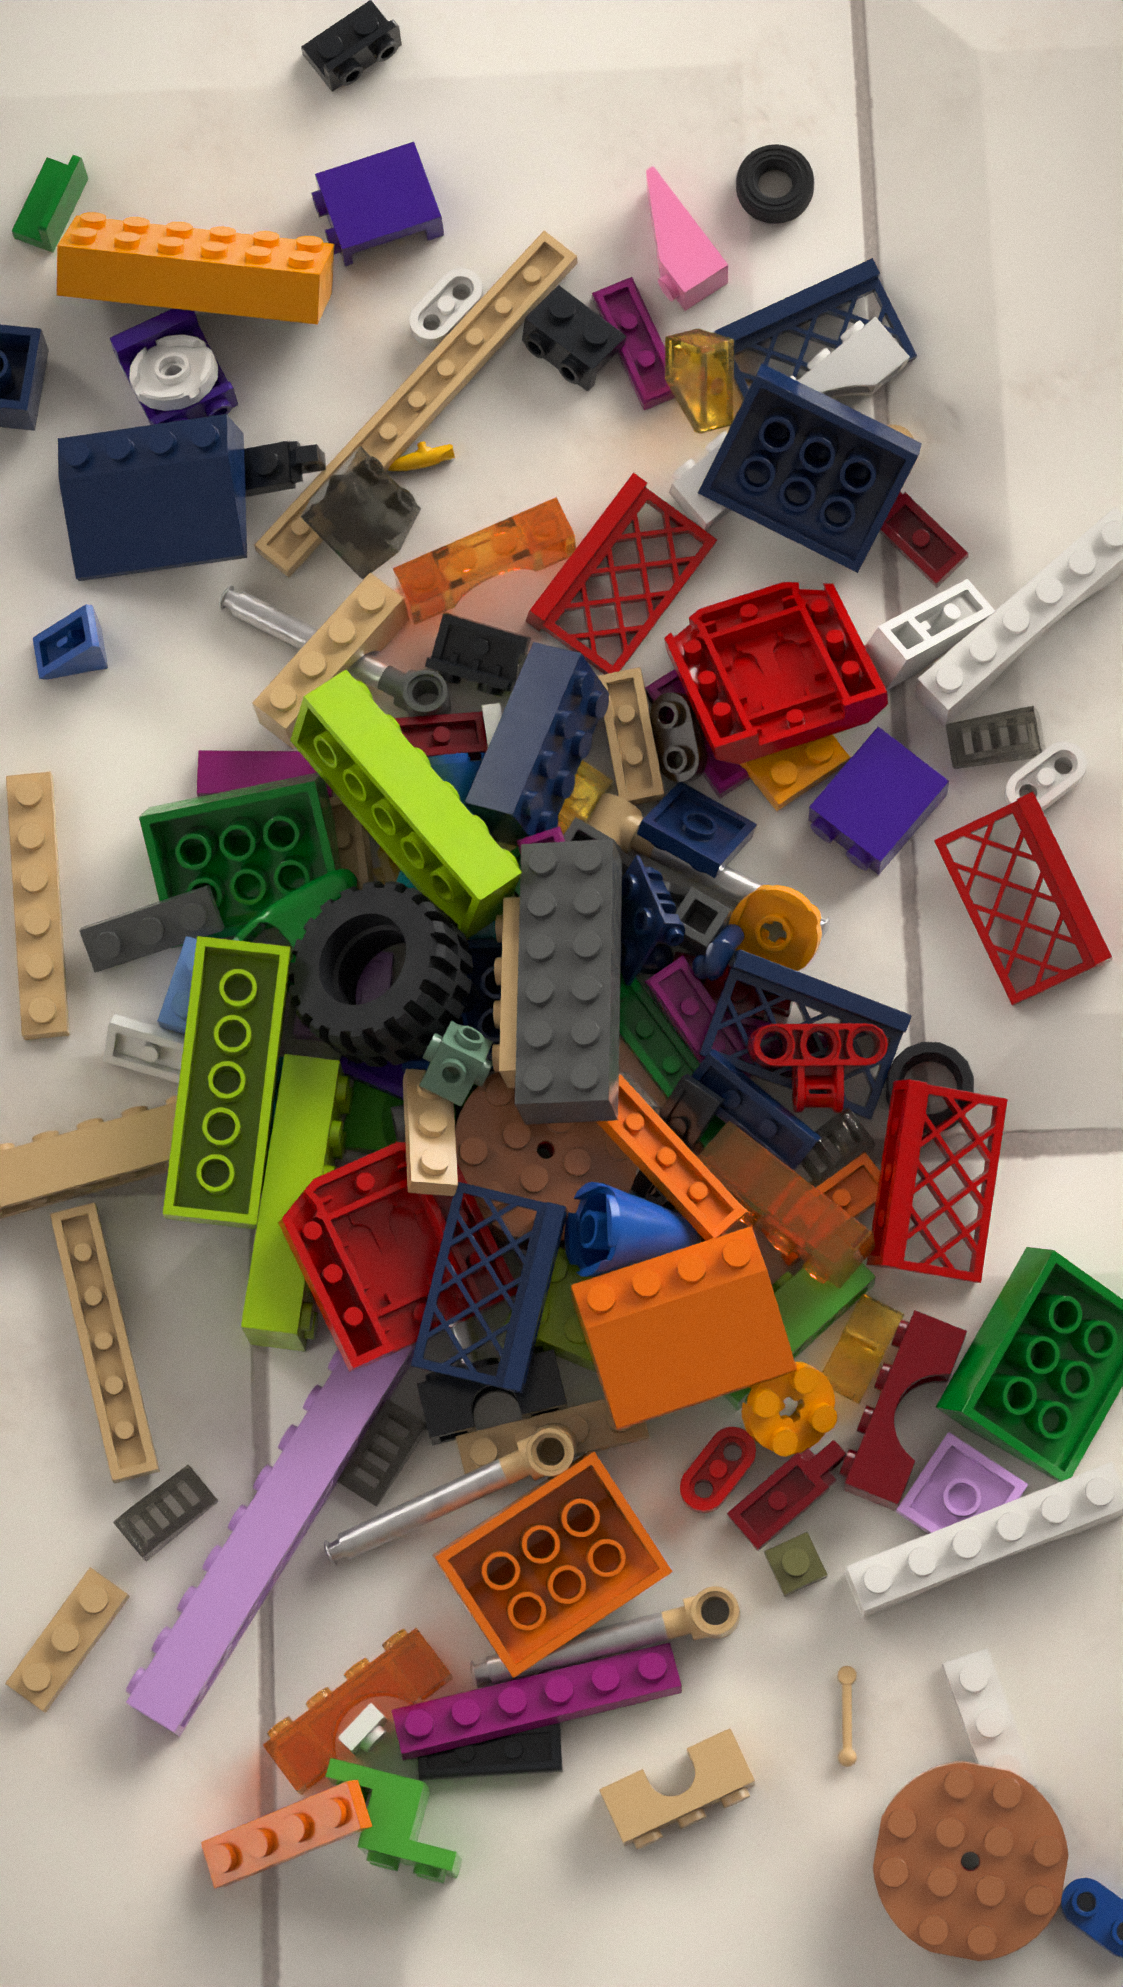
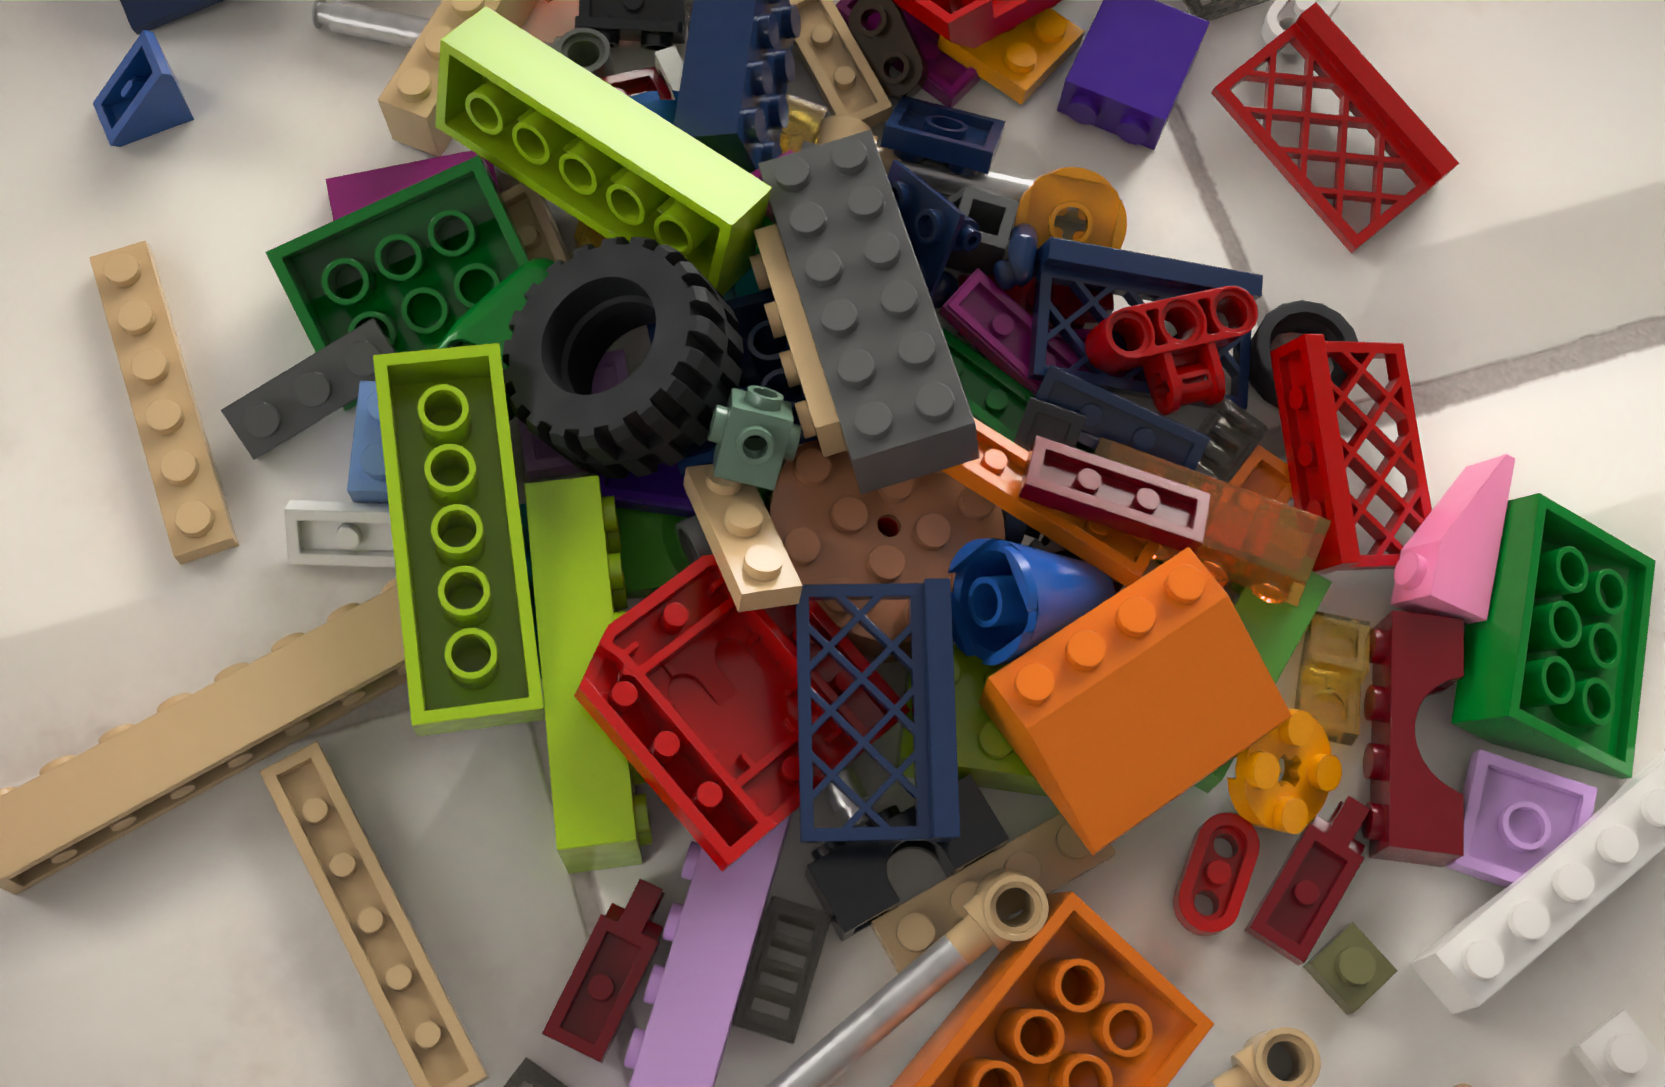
camera: 30 degrees left, 5 degrees down
none -> dark red hinge [542,879,665,1064]
none -> plate [1018,436,1211,554]
none -> bright pink slope [1391,454,1515,625]

